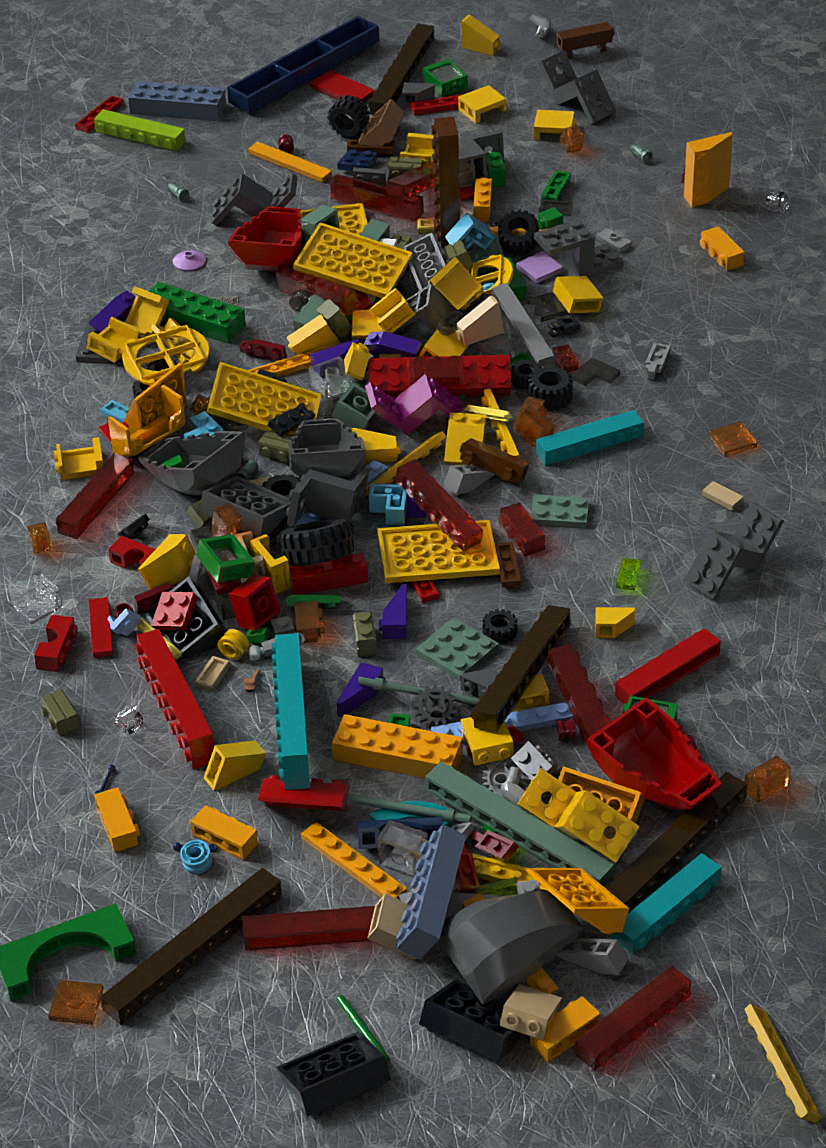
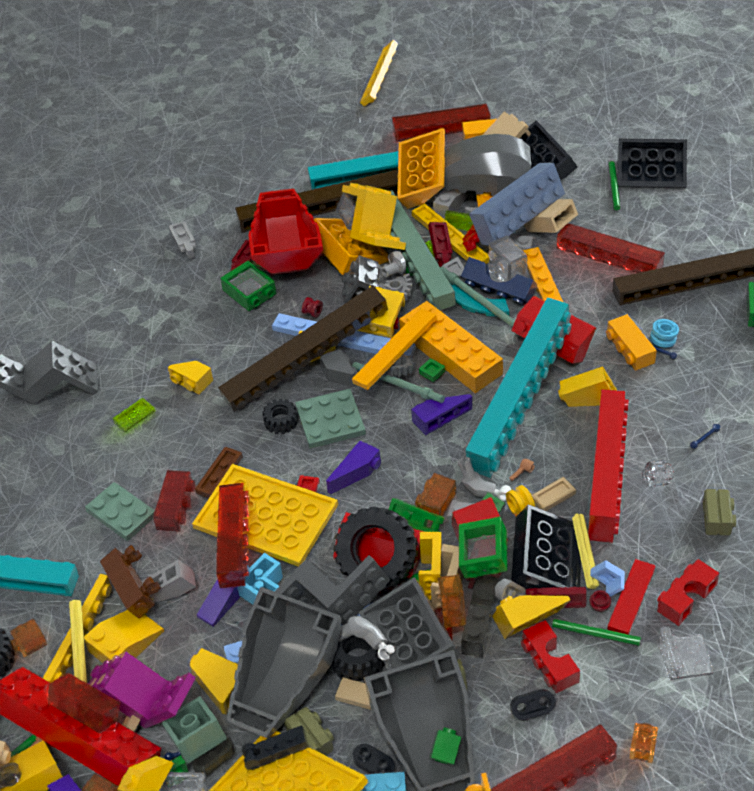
camera: 145 degrees left, 5 degrees up
light orange brick [94,787,140,852] -> none
plate [151,592,198,630] -> none
sand green pin [235,460,258,480] -> none
olive brick [353,612,377,657] -> none
yellow plate [365,431,446,496] -> none
clear orange brick [513,407,555,446] -> none
clear red brick [547,644,611,758] -> none
red brick [615,628,721,704] -> none
clear orange brick [745,755,791,803] -> none
none -> light grey hinge [168,221,196,259]
none -> light grey arm [339,616,395,660]
none -> light orange tile [352,308,437,390]
none -> green bar [552,619,641,646]

